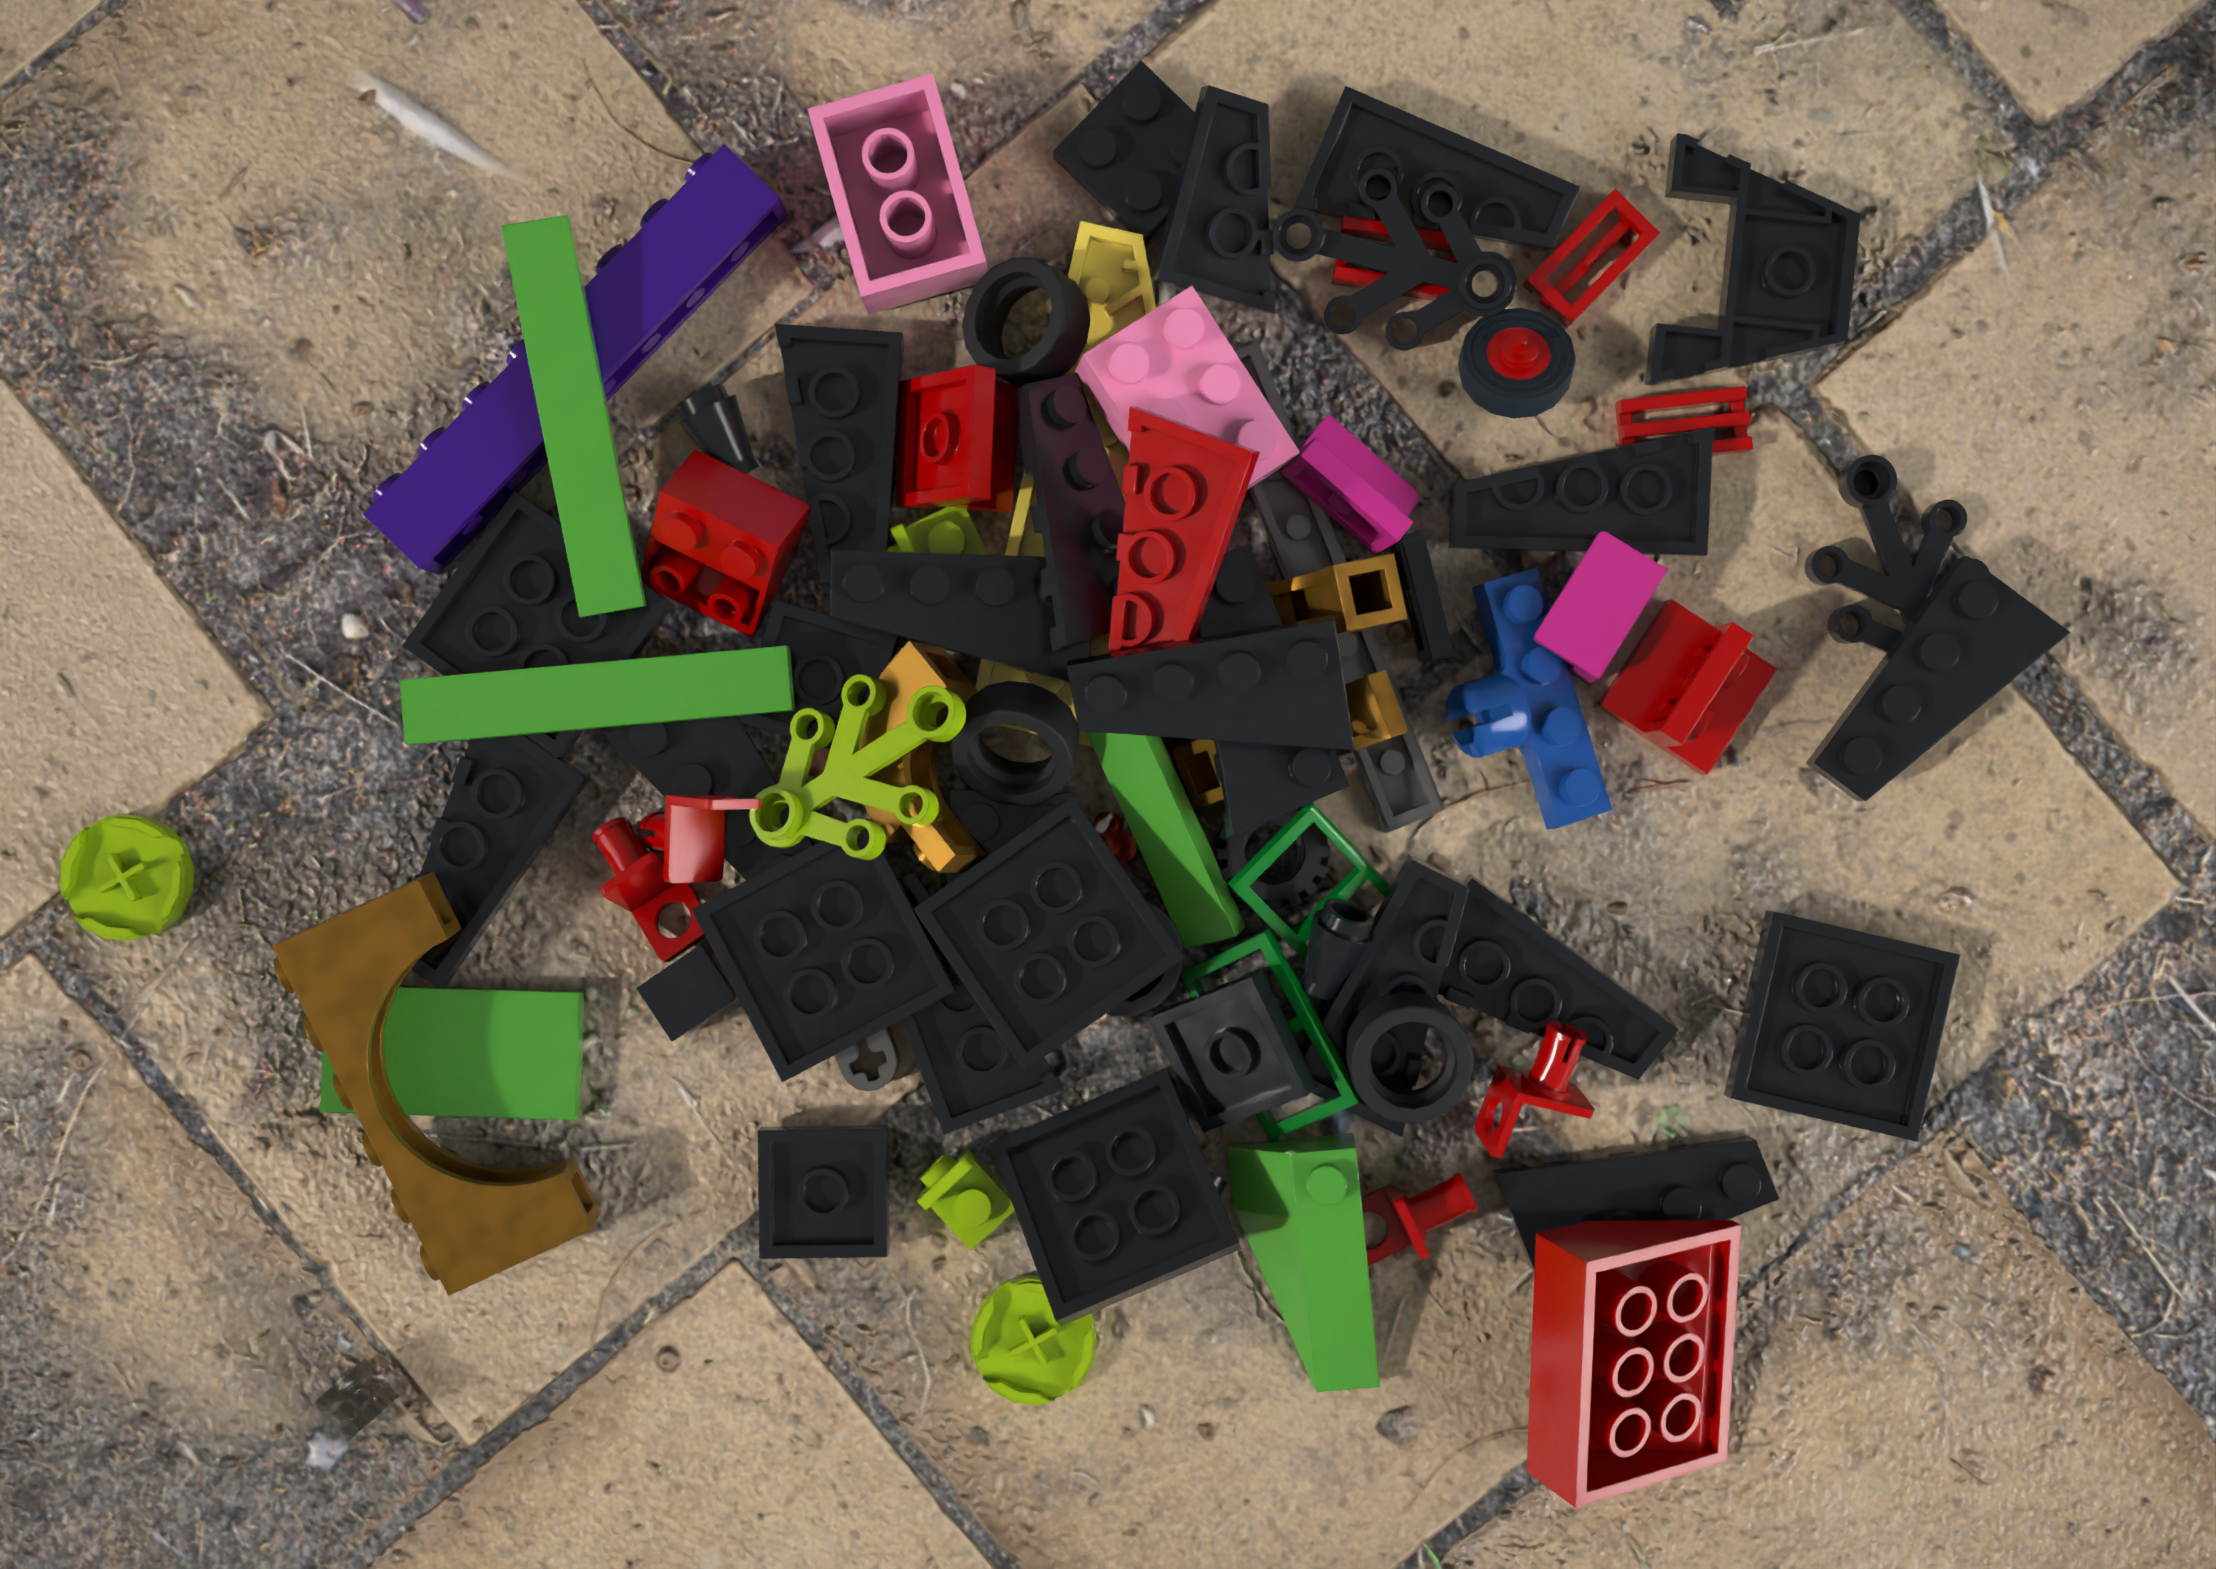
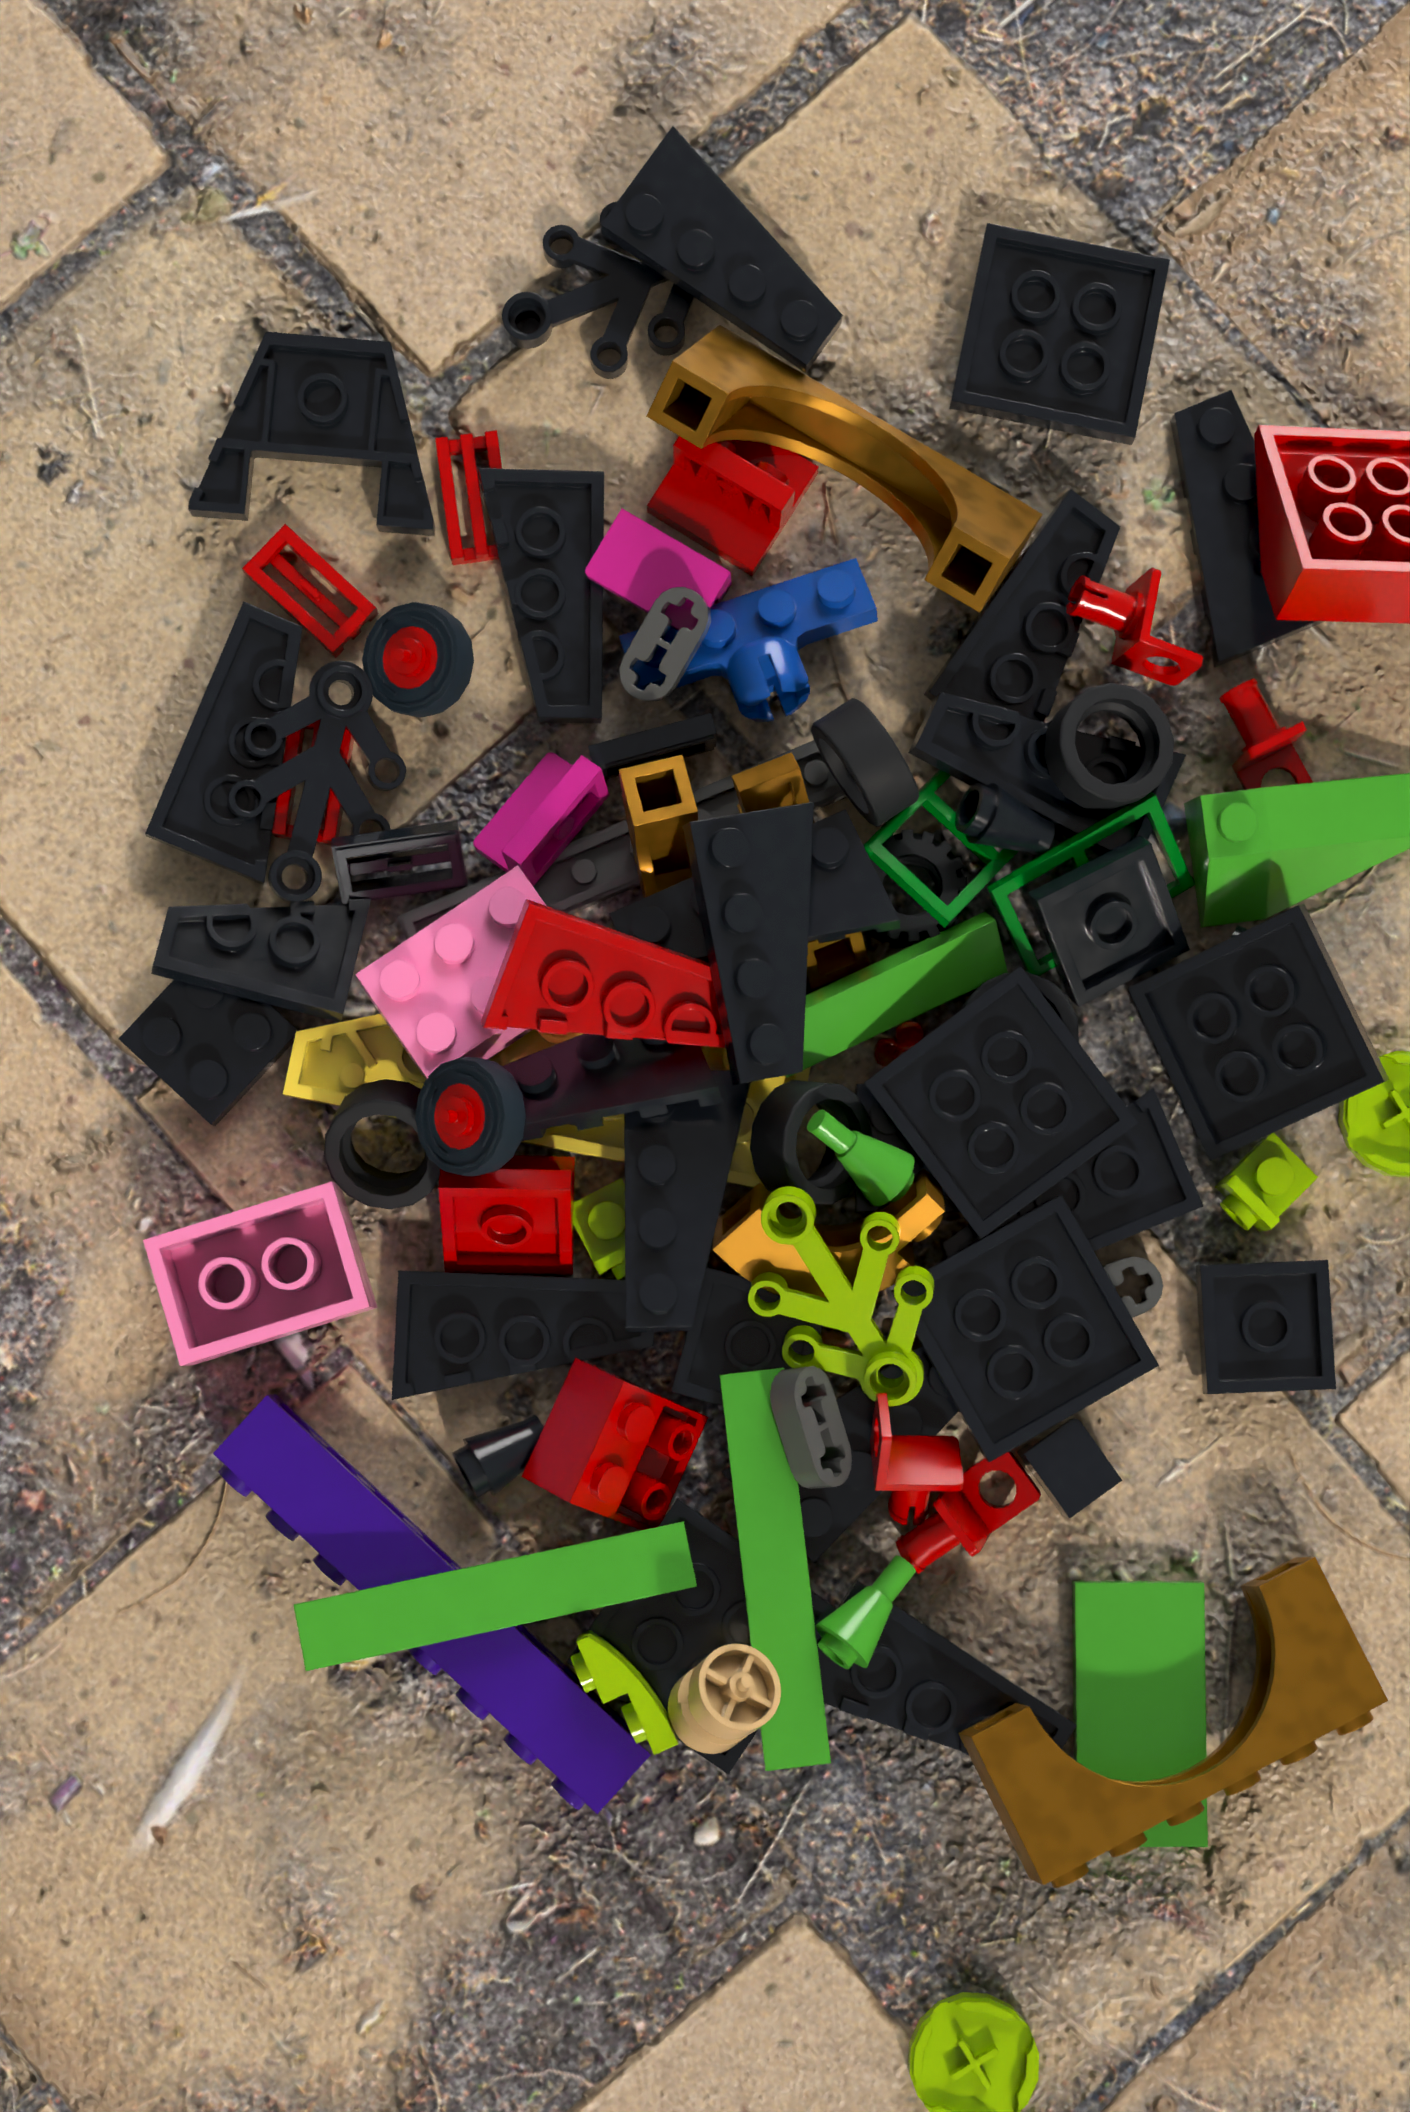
camera: 95 degrees left, 5 degrees down
none -> black tile [331,820,468,904]
none -> black wheel [415,1057,526,1176]
none -> lime slope [571,1630,678,1755]
none -> dark grey beam [619,587,711,702]
none -> pearl gold arch [646,325,1043,613]
none -> tan wheel [668,1644,781,1754]
none -> dark grey beam [770,1366,852,1489]
none -> bright green cone [807,1109,914,1206]
none -> black tyre [811,698,920,827]
none -> bright green cone [815,1555,916,1669]

